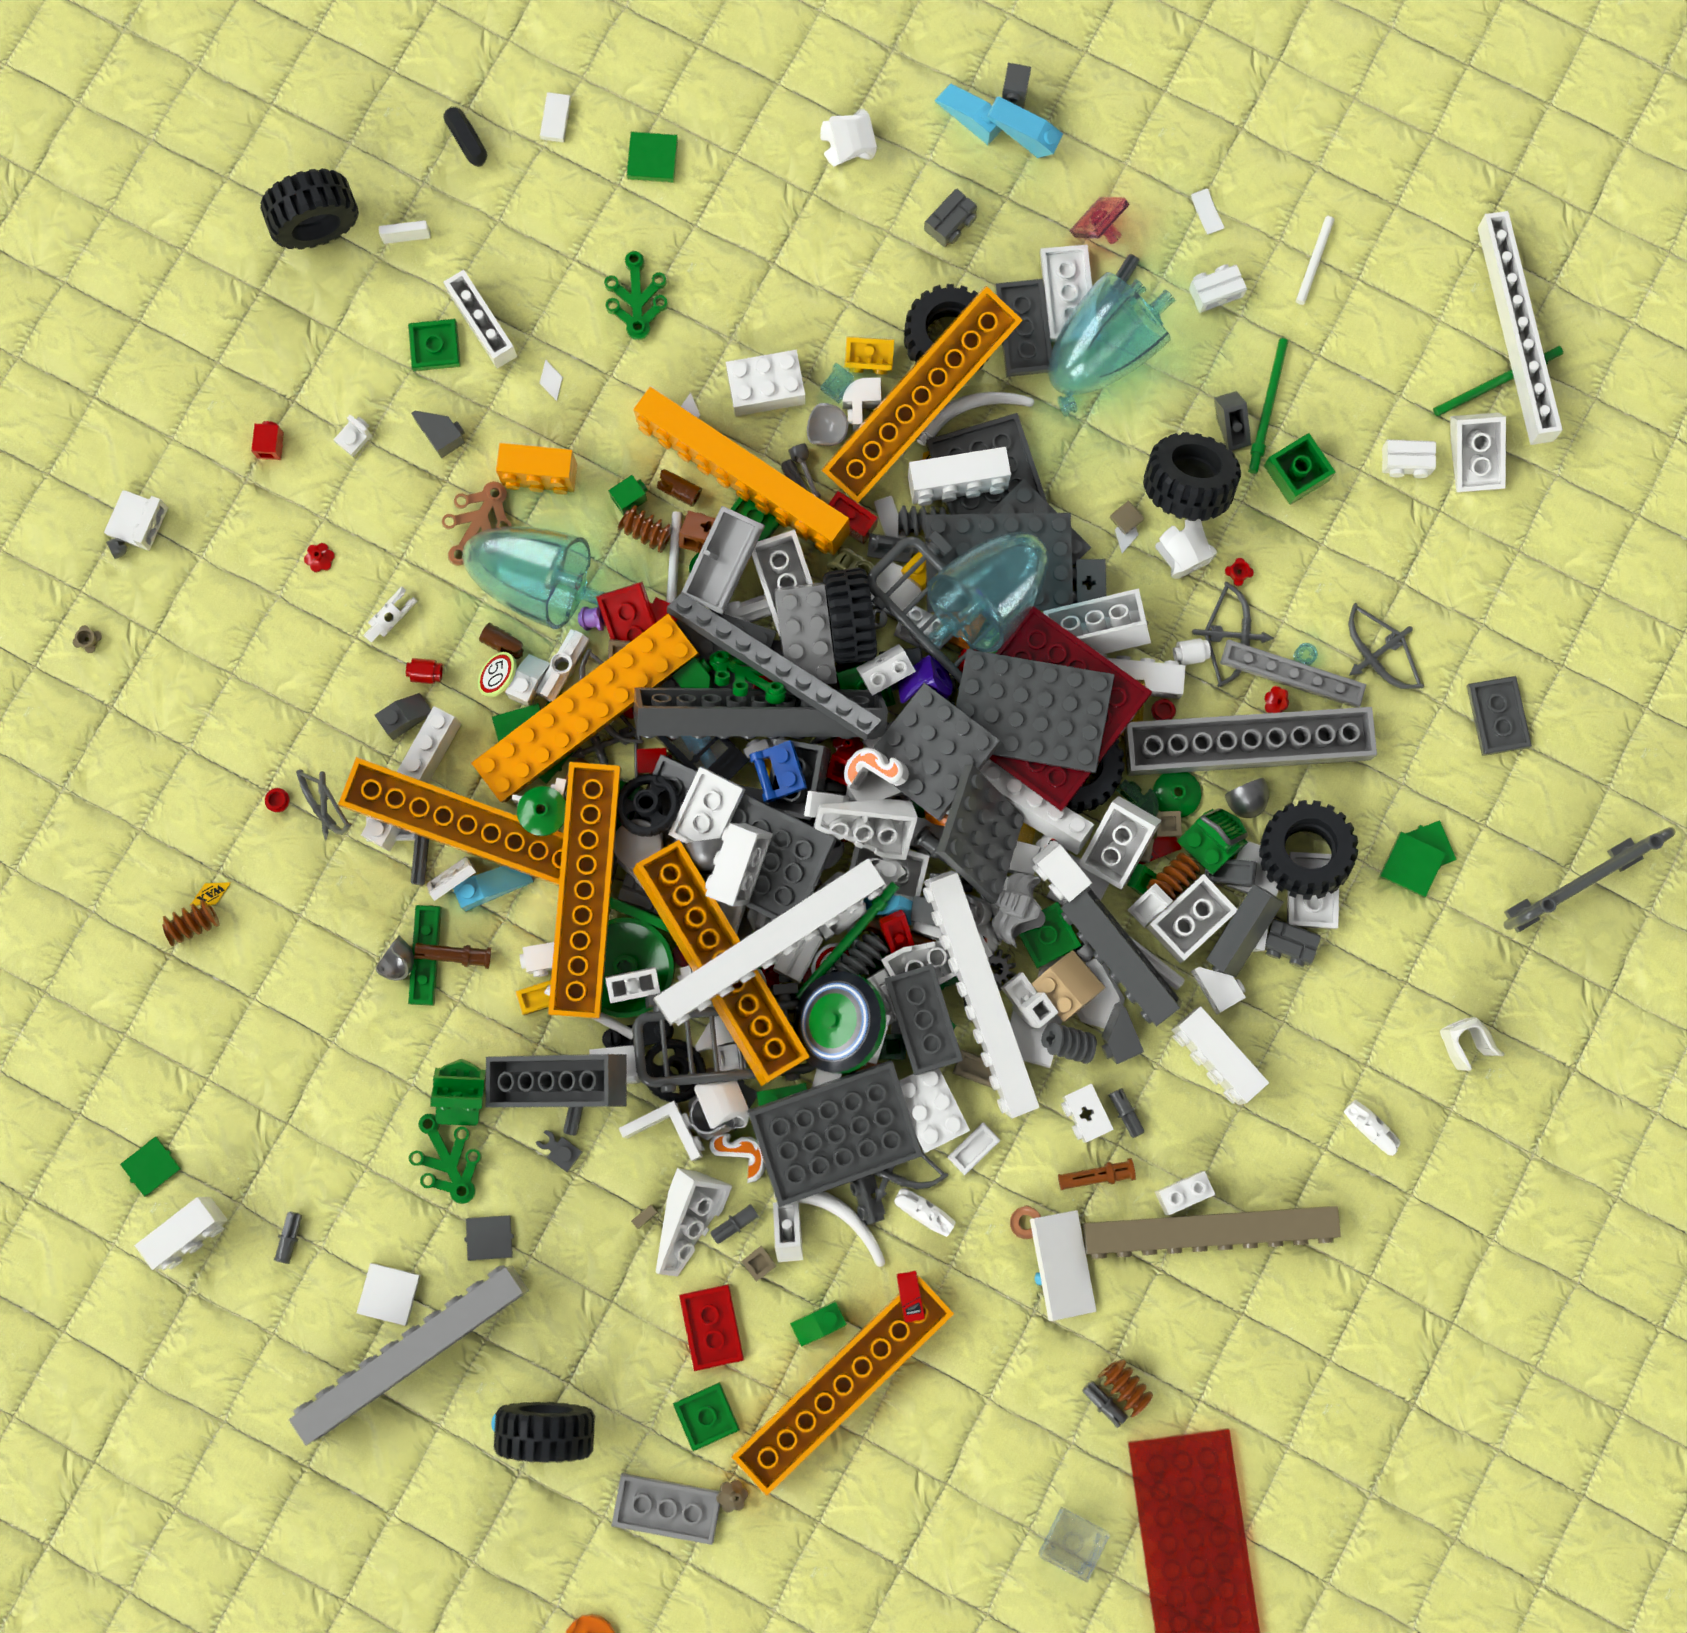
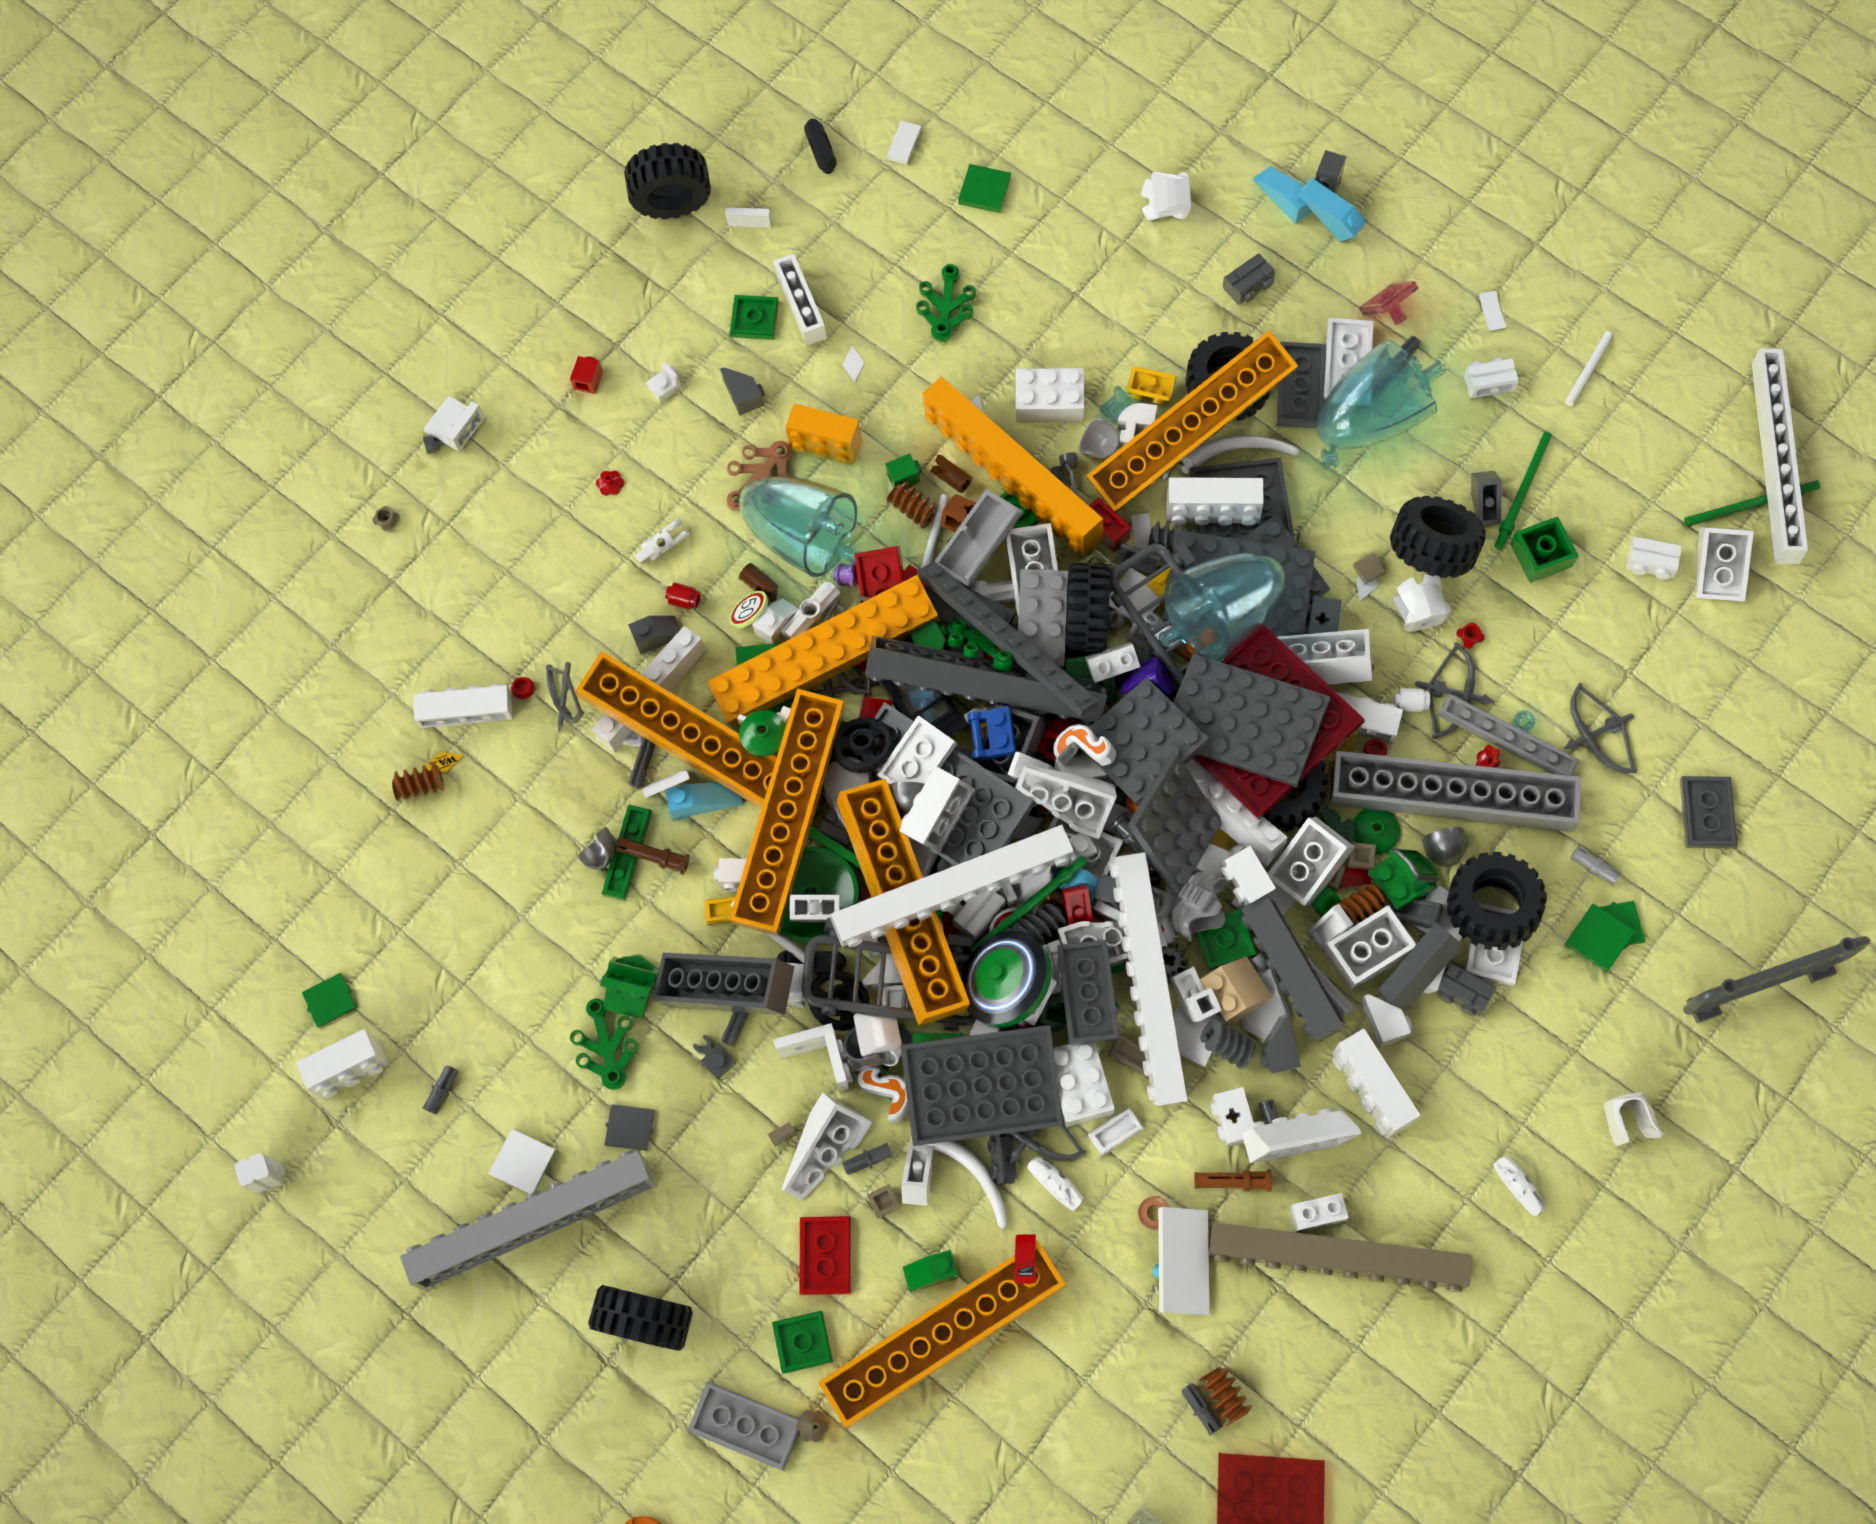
camera: 20 degrees right, 10 degrees down
none -> white brick [234,1153,286,1194]
none -> white brick [414,684,513,728]
none -> white slope [1242,1108,1361,1163]
none -> light grey pin [1570,846,1621,886]

